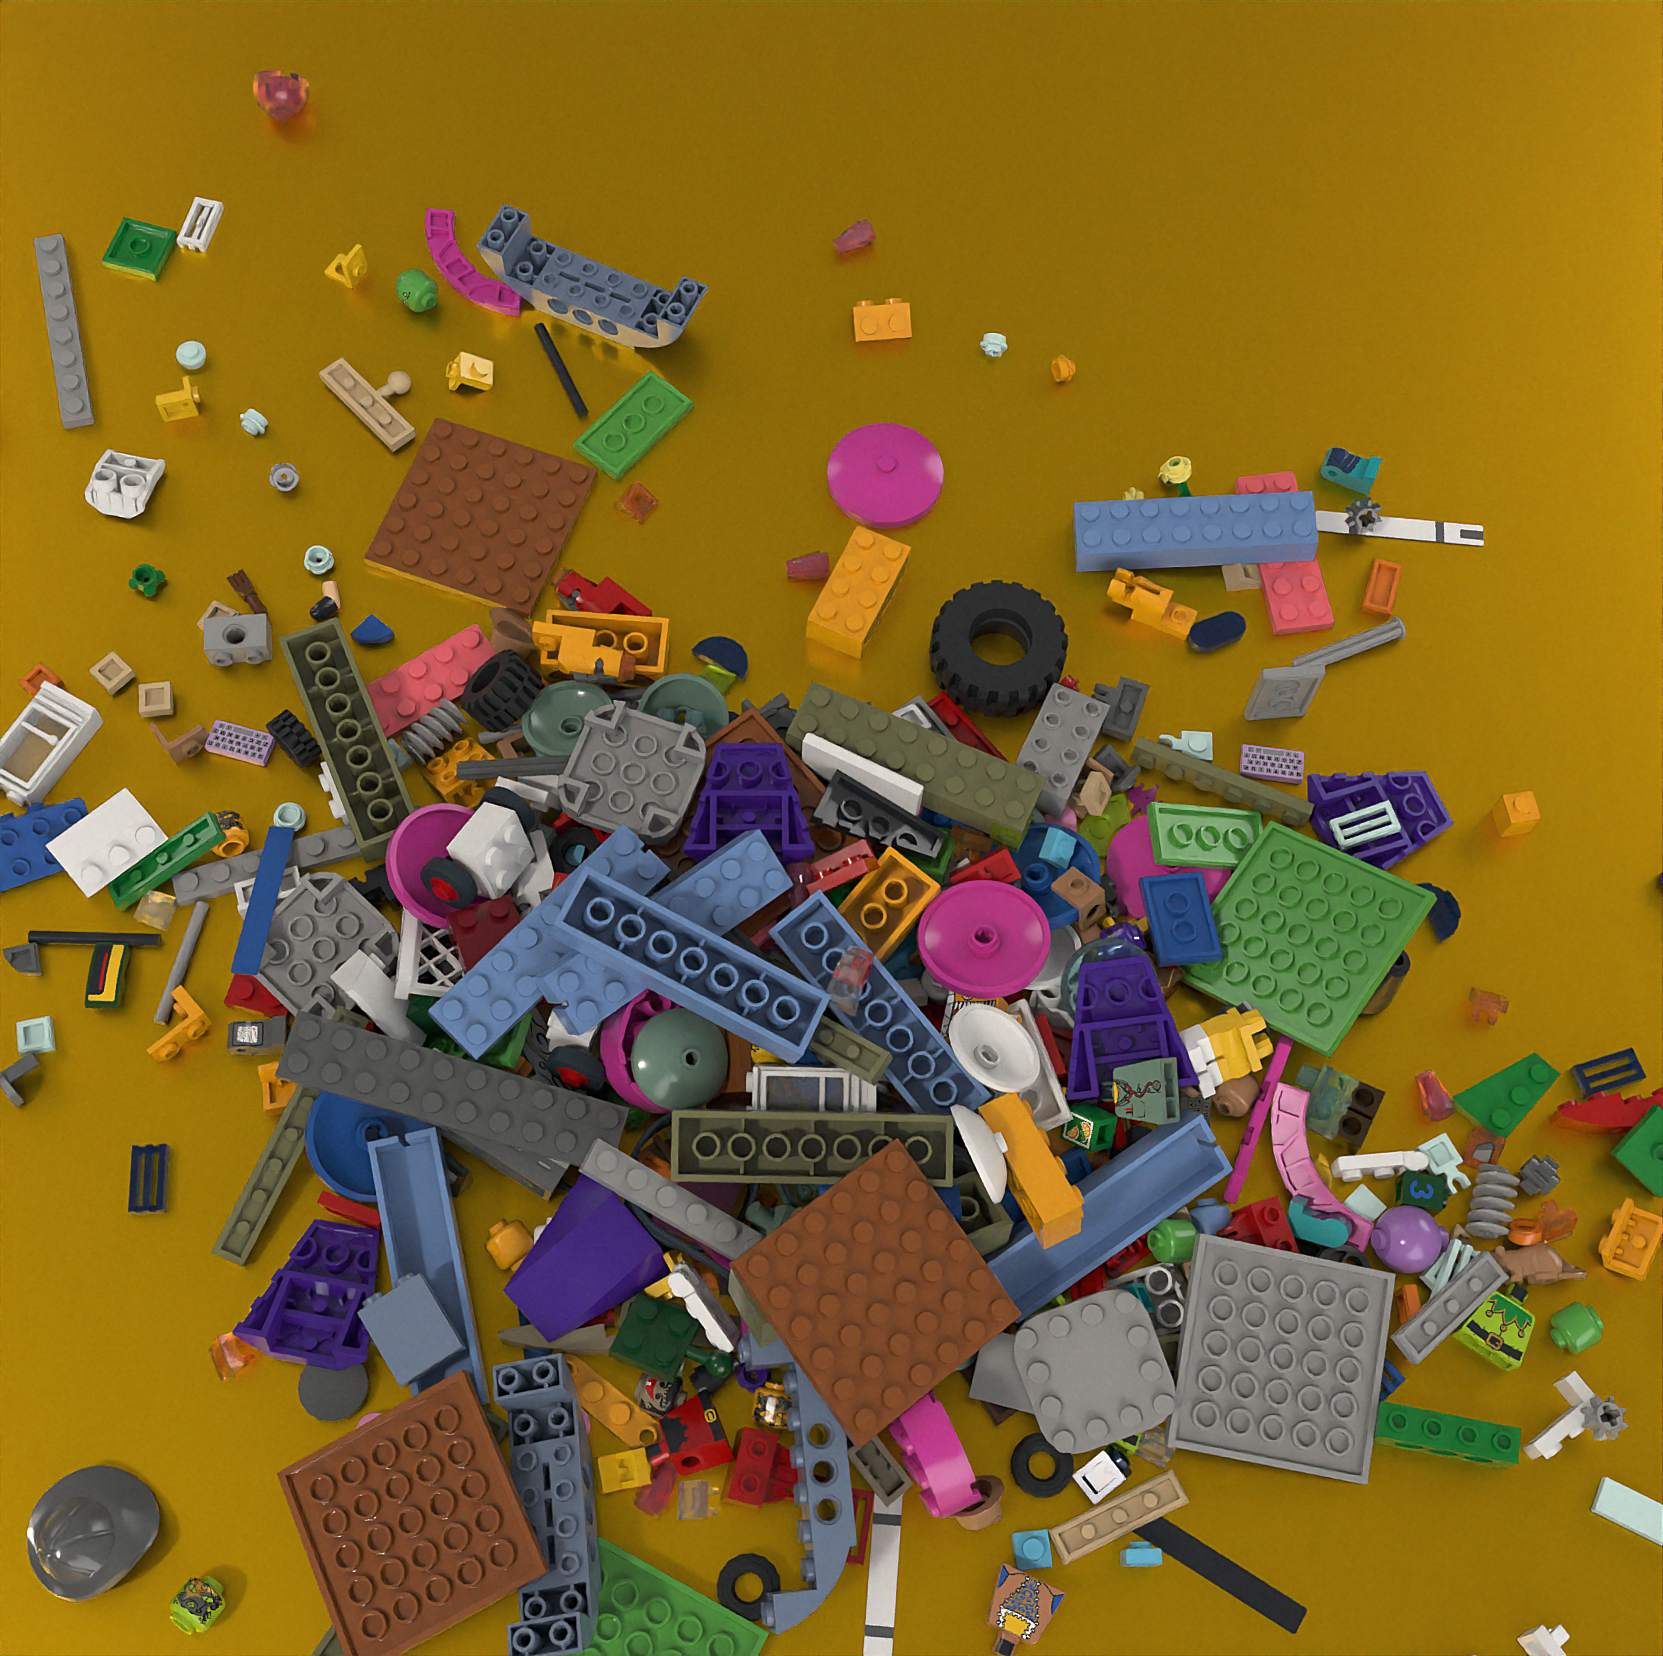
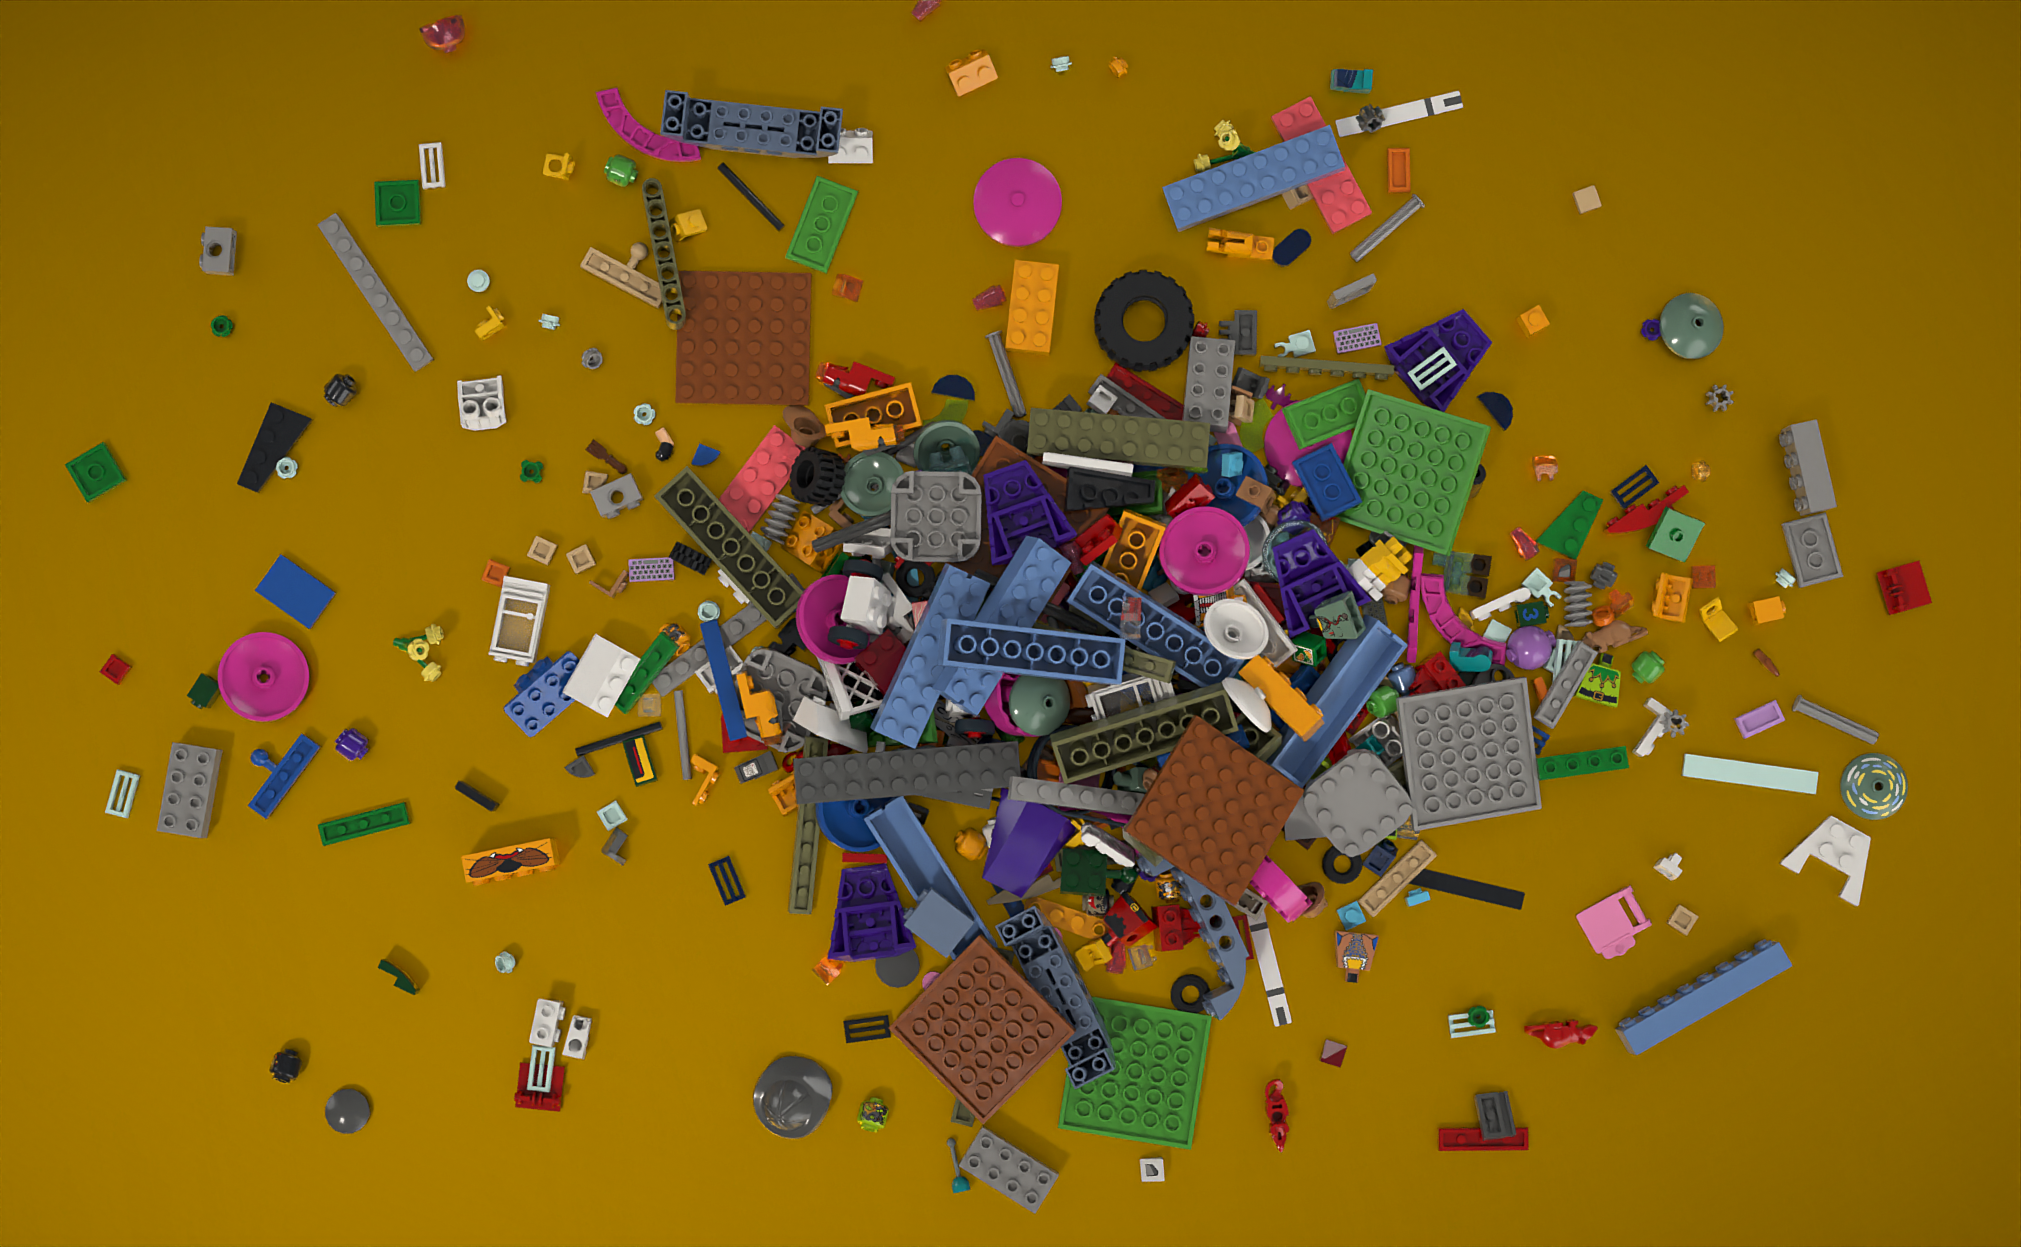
camera: 15 degrees left, 20 degrees up
none -> olive beam [642,178,686,330]
none -> light orange plate [736,671,783,746]
none -> white bracket [828,128,873,163]
none -> black tile [843,1015,891,1043]
none -> light grey axle [985,331,1026,418]
none -> tan tile [1572,185,1602,214]

